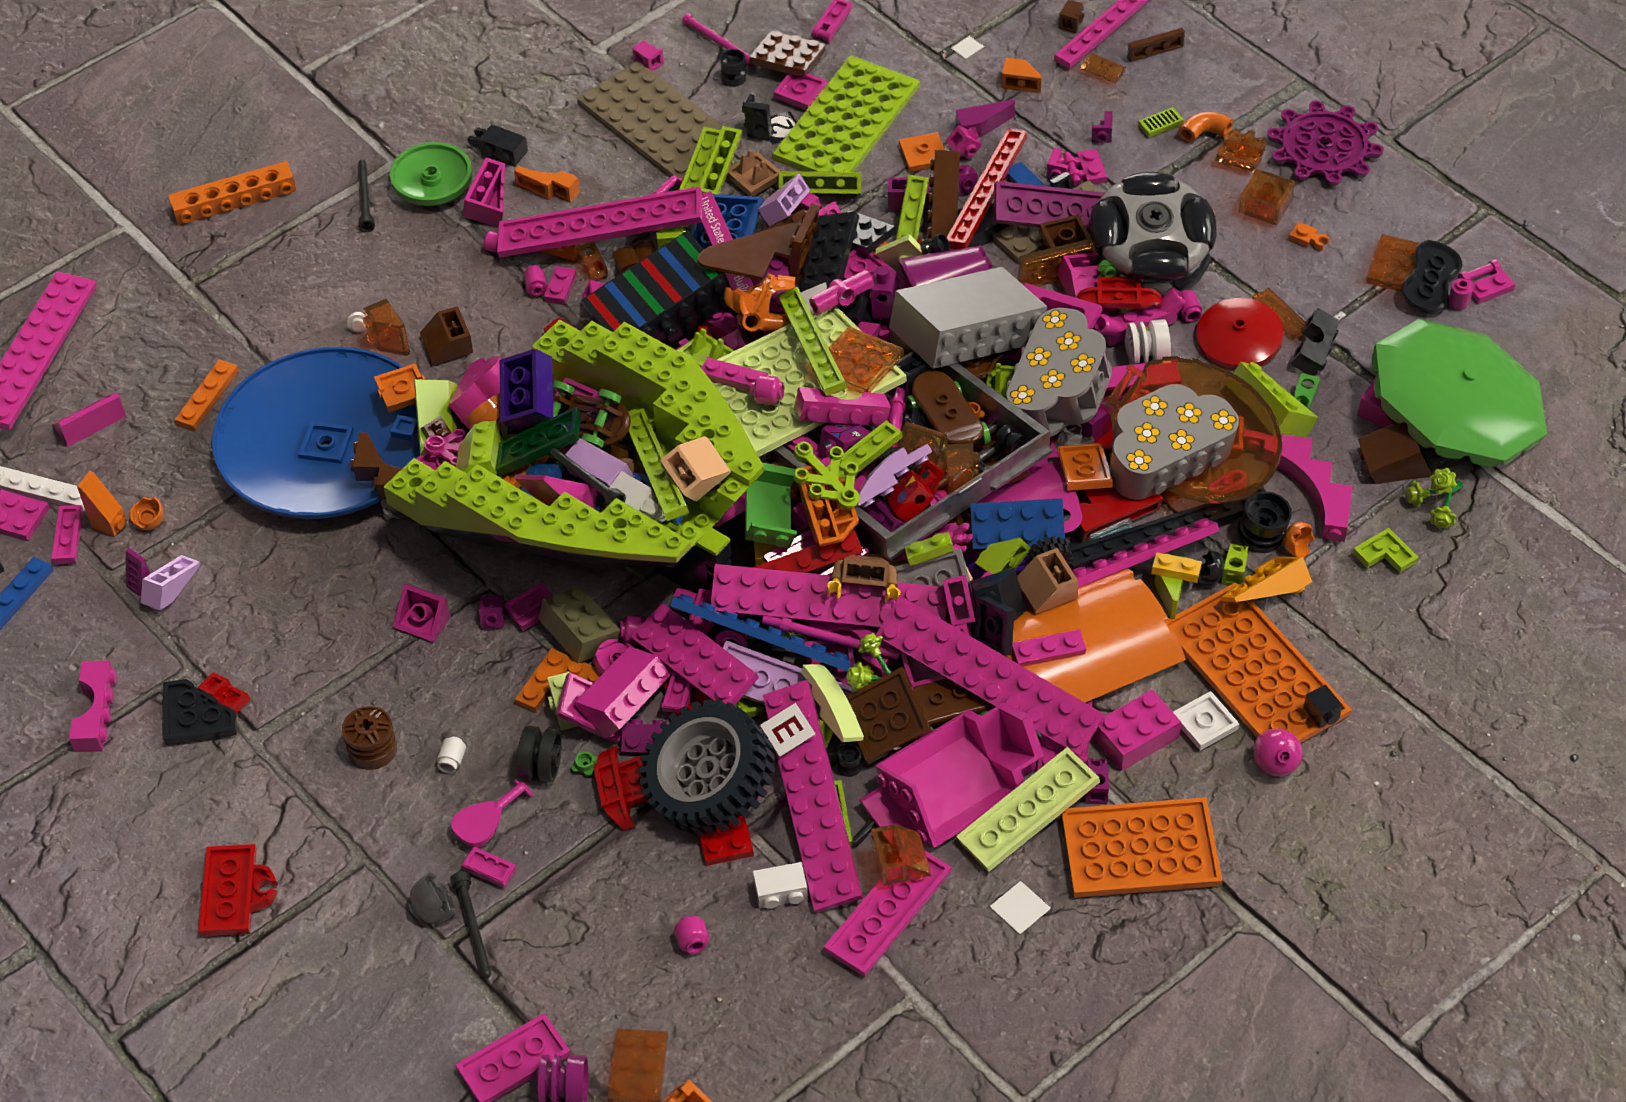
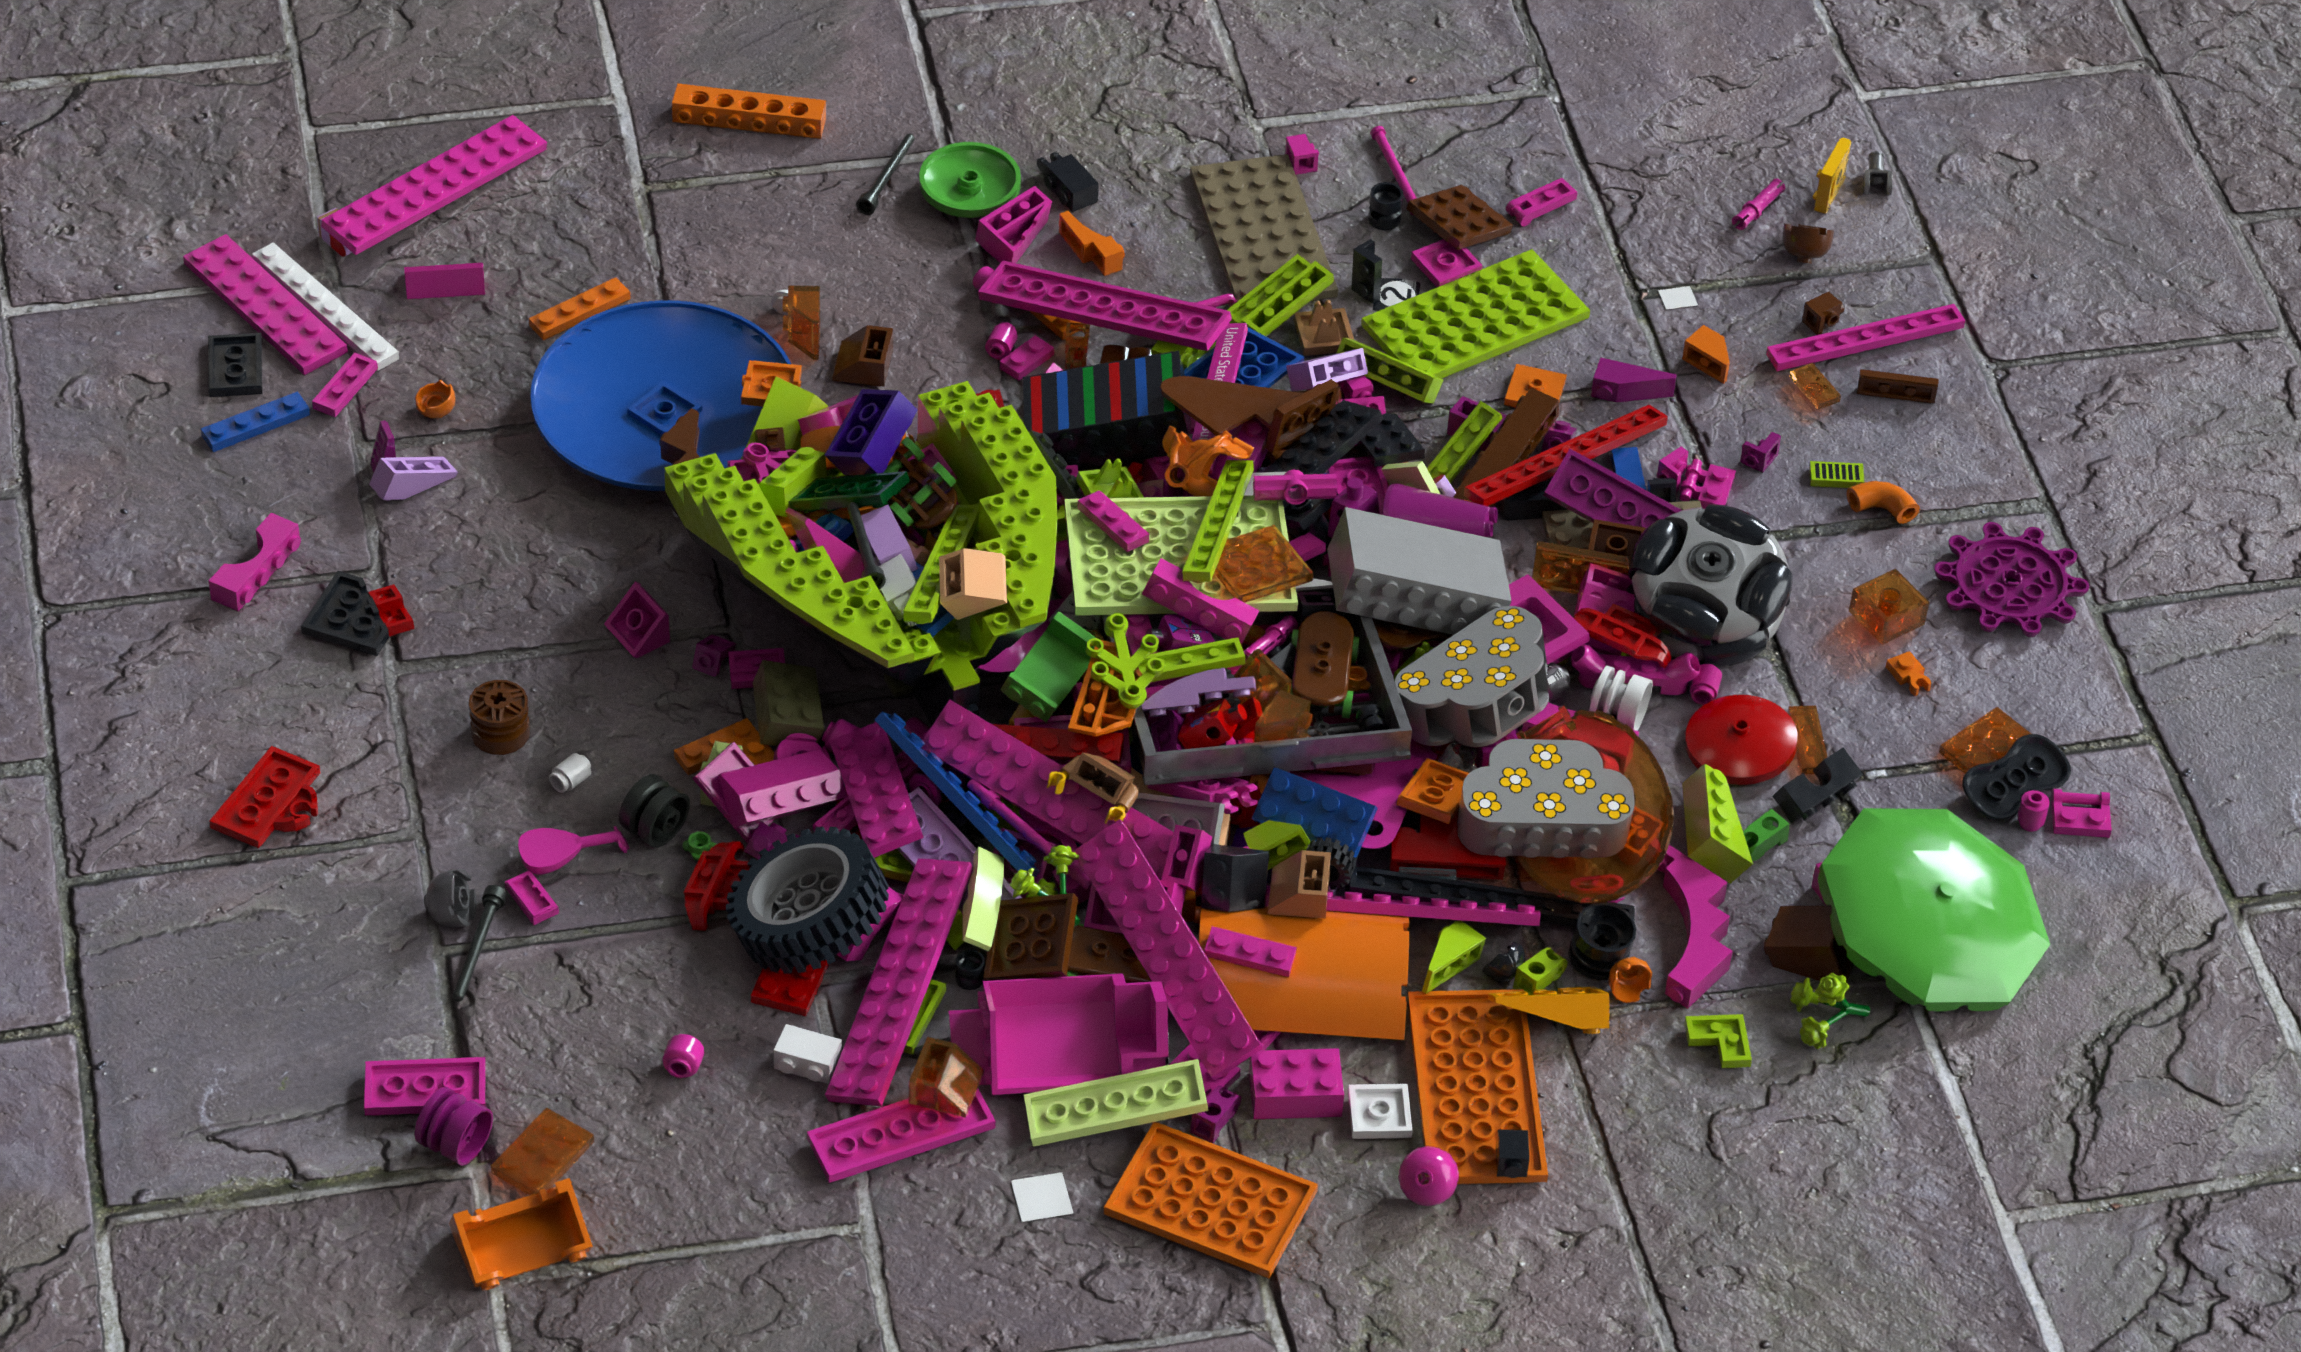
camera: 25 degrees right, 5 degrees down
orange slope [77,471,127,537] -> none
blue plate [390,415,418,441] -> none
dark pink head [750,375,784,405] -> none
white sticker [760,703,815,756] -> none
lime plate [905,532,954,566] -> none
black wheel [920,233,950,255] -> none
dark pink brick [945,125,983,160] -> none
black plate [975,596,1015,656] -> none
bright green plate [1098,259,1120,277] -> none
yellow plate [1151,553,1202,583] -> none
clear orange plate [1215,129,1267,172] -> none

